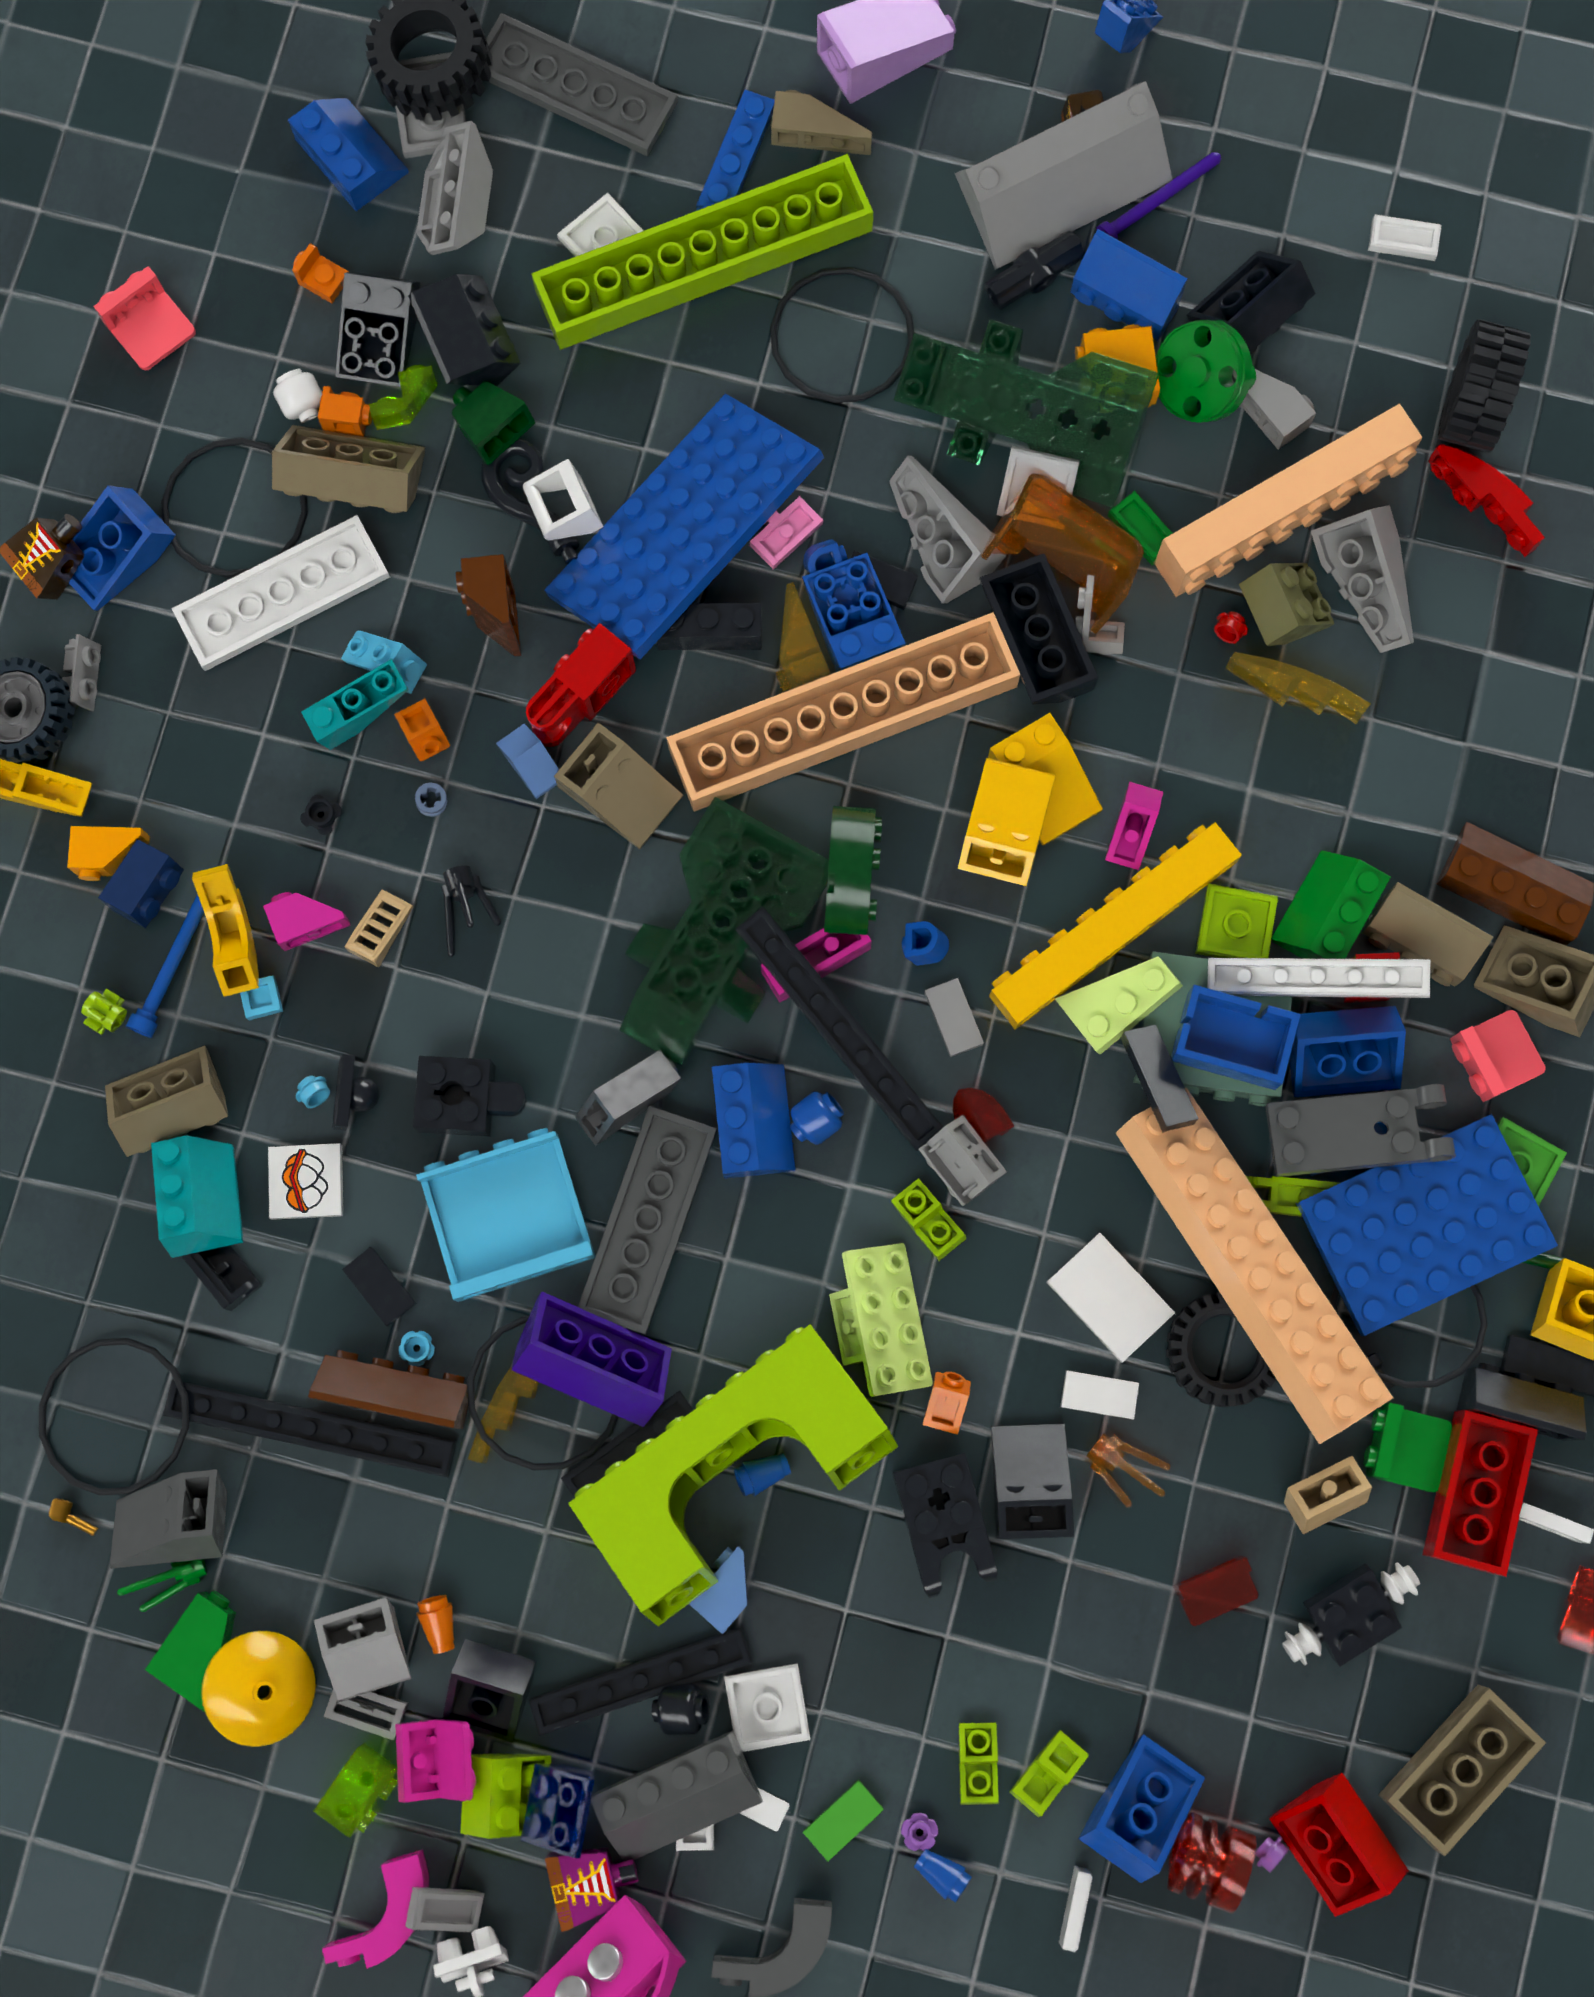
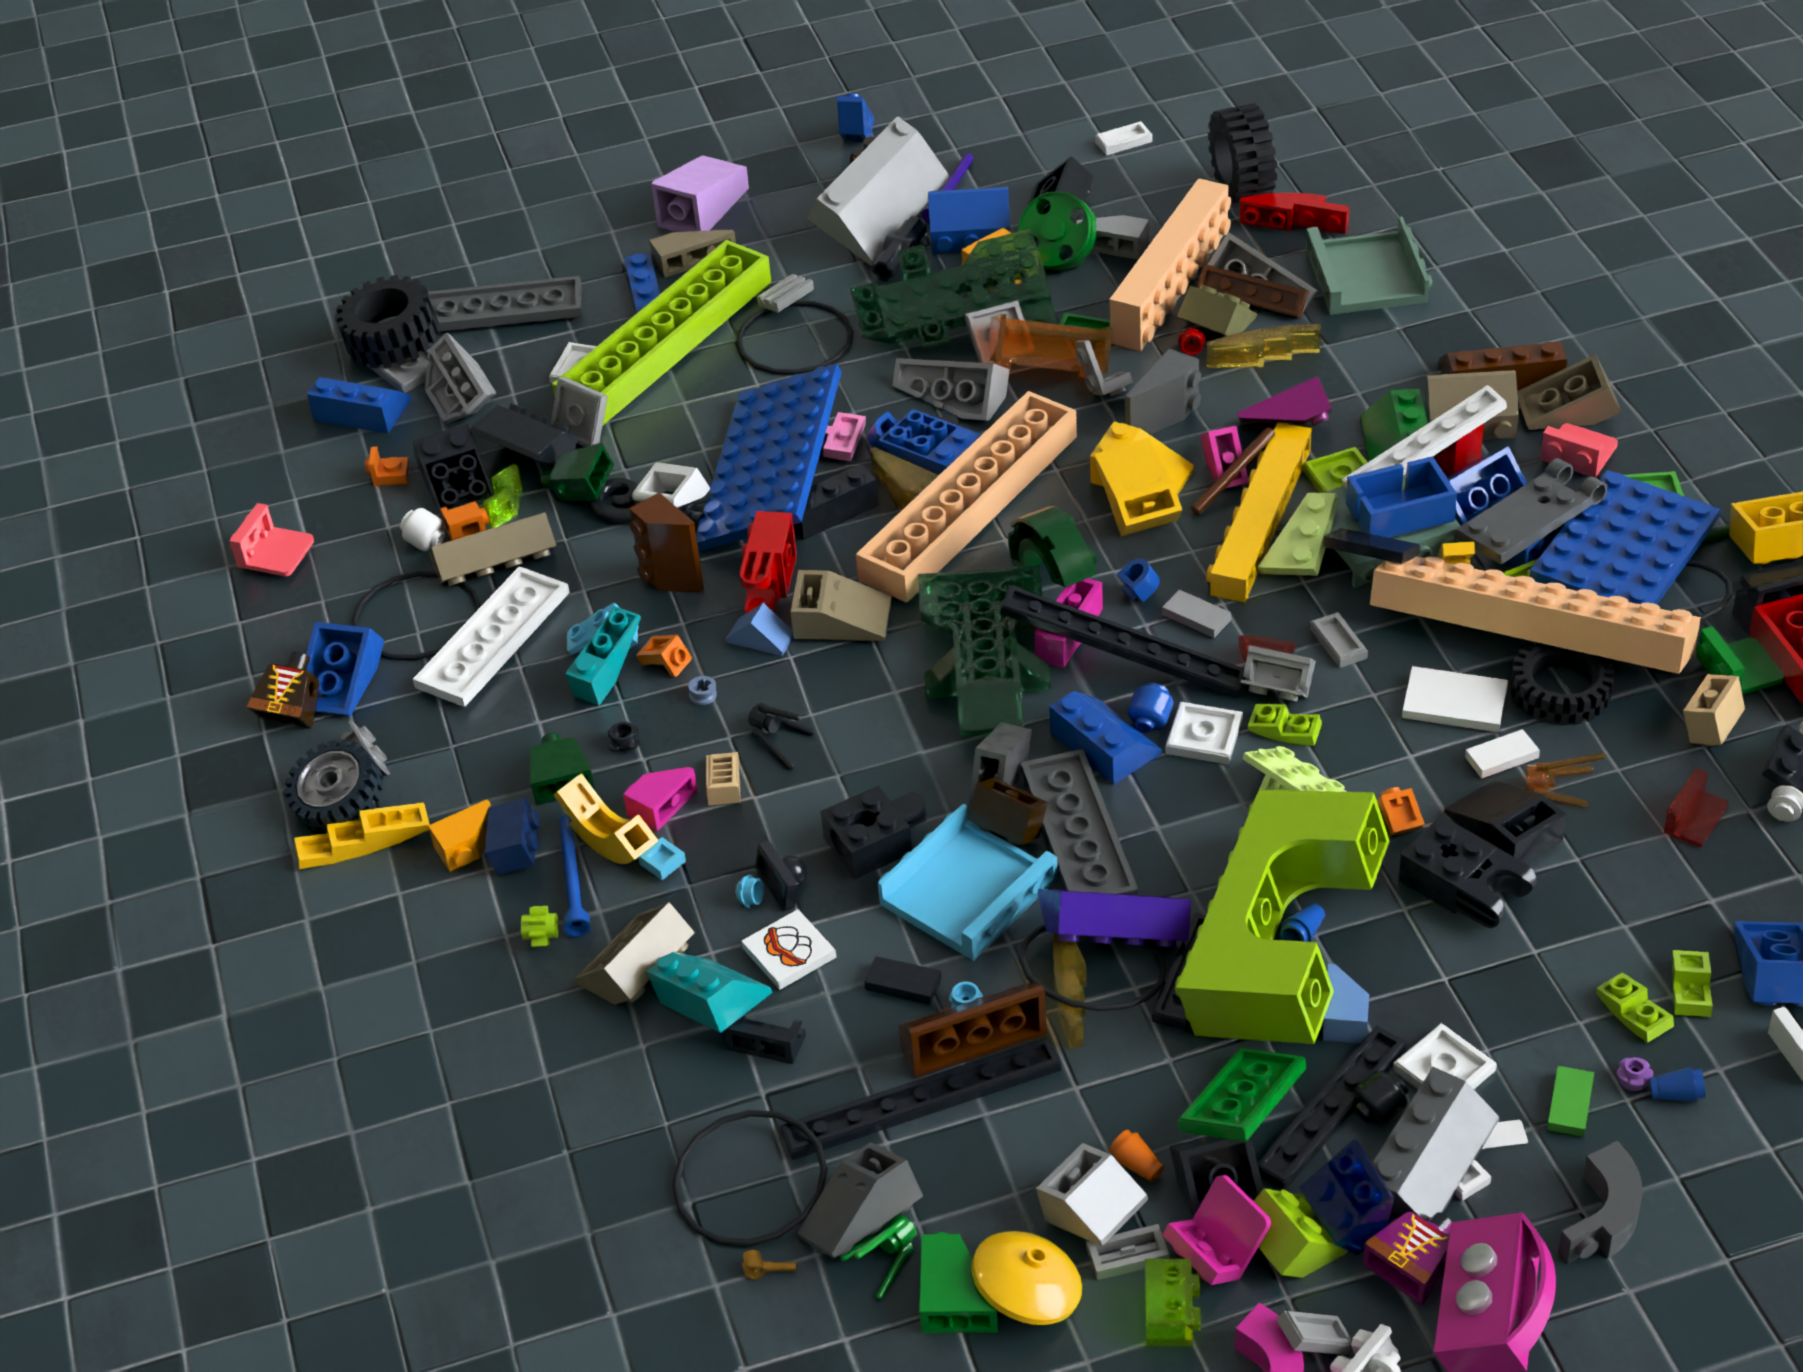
camera: 30 degrees left, 35 degrees down
black slope [979,553,1098,705] -> none
none -> dark green torso [530,733,596,806]
none -> light grey tile [550,377,608,447]
none -> light grey tile [757,274,814,313]
none -> dark brown brick [967,777,1048,845]
none -> dark grey slope [1125,349,1201,435]
none -> white tile [1165,702,1243,765]
none -> green tile [1177,1048,1306,1142]
none -> reddish brown bar [1191,427,1275,515]
none -> reddish brown tile [1197,264,1308,318]
none -> magenta slope [1237,376,1332,426]
none -> sand green panel [1306,216,1433,315]
none -> light grey tile [1310,612,1368,668]
none -> yellow slope [1438,542,1475,565]

